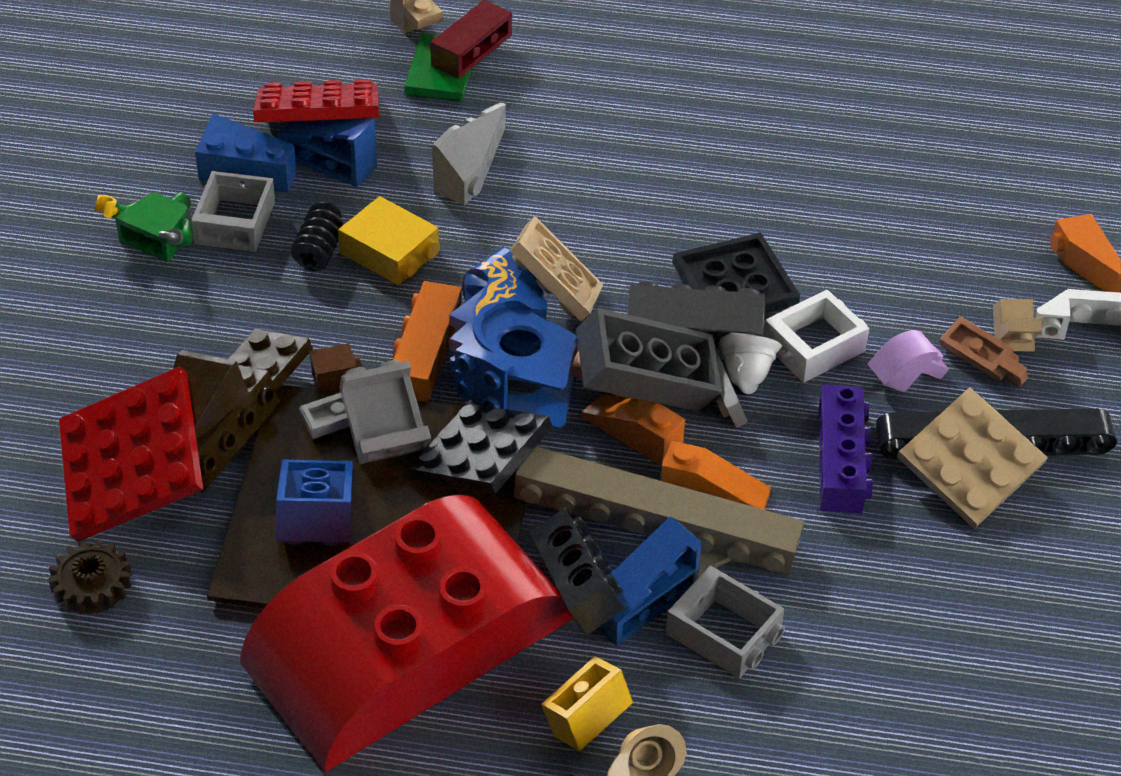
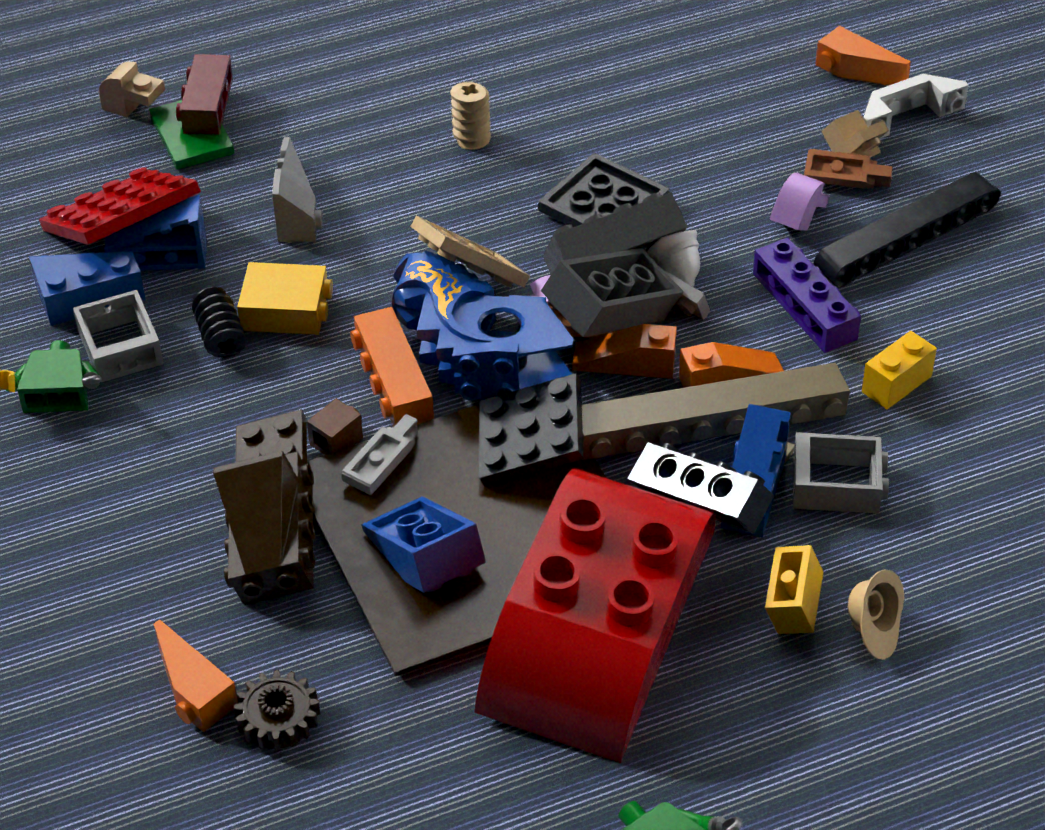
camera: 30 degrees left, 0 degrees up
red plate [59,366,203,542] -> none
light grey panel [339,360,431,464] -> none
white window [763,290,869,383] -> none
tan plate [897,387,1048,529] -> none
none -> orange slope [154,619,238,732]
none -> tan piece [451,82,491,150]
none -> yellow brick [862,330,937,410]

